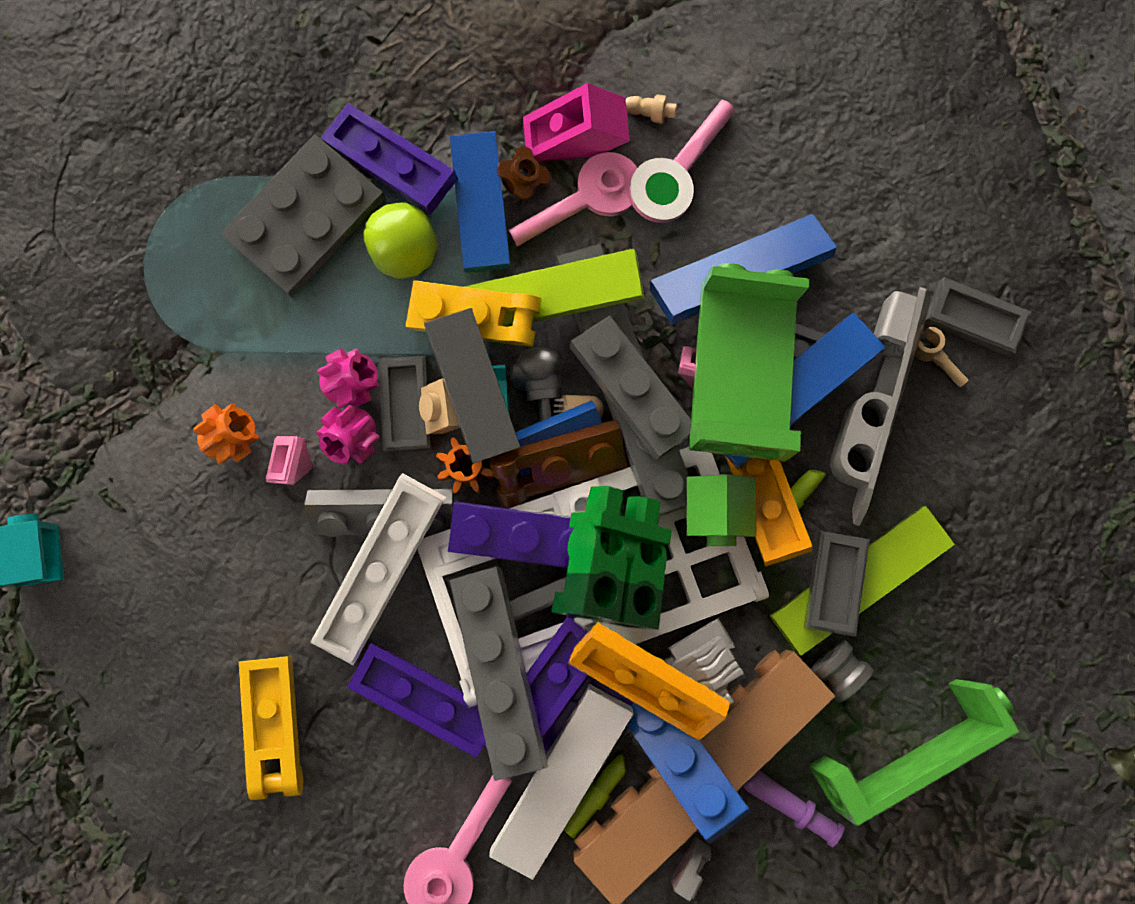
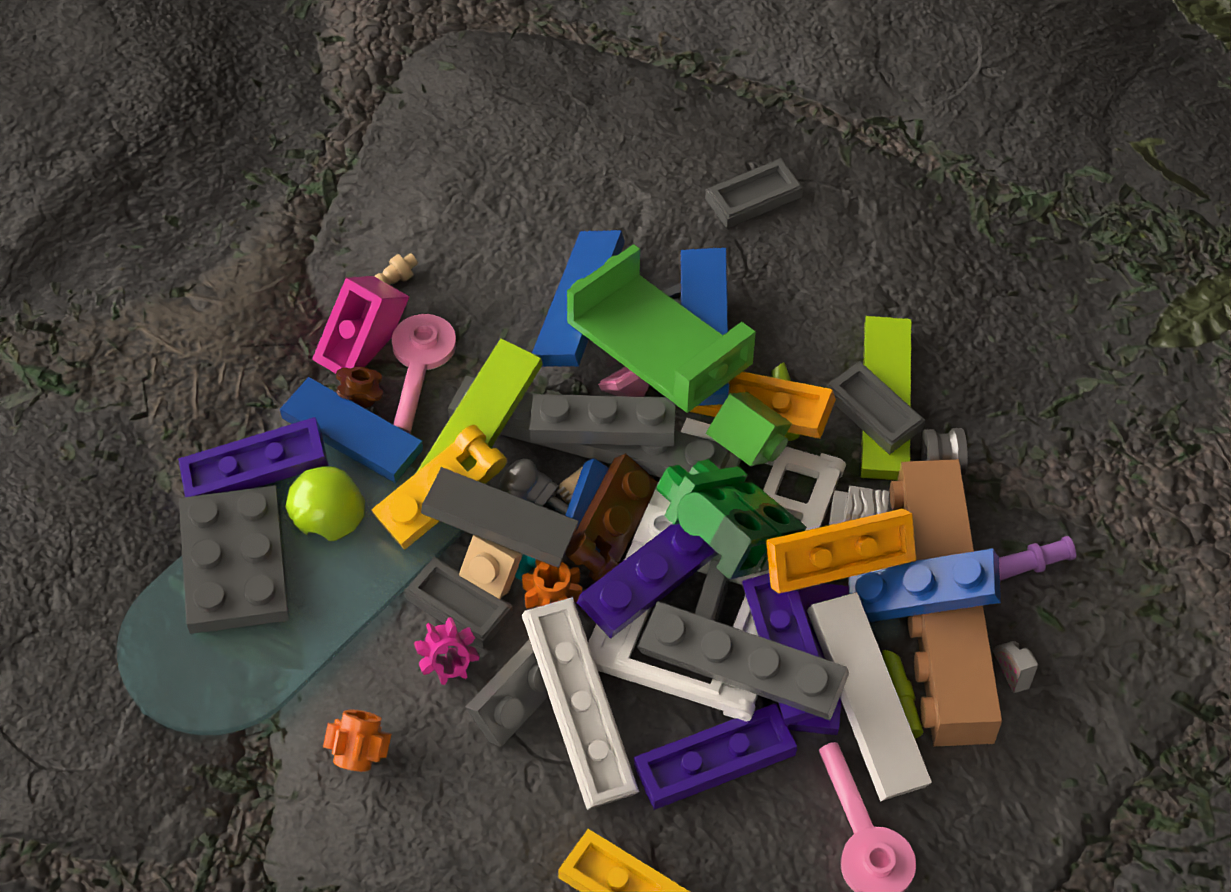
camera: 50 degrees left, 25 degrees down
bright pink slope [265,436,313,485] -> none
dark pink gear [318,348,379,408] -> none
piece [629,100,735,223] -> none
bright green panel [808,679,1019,826] -> none
light grey panel [830,287,931,526] -> none
tan hand [915,327,968,388] -> none

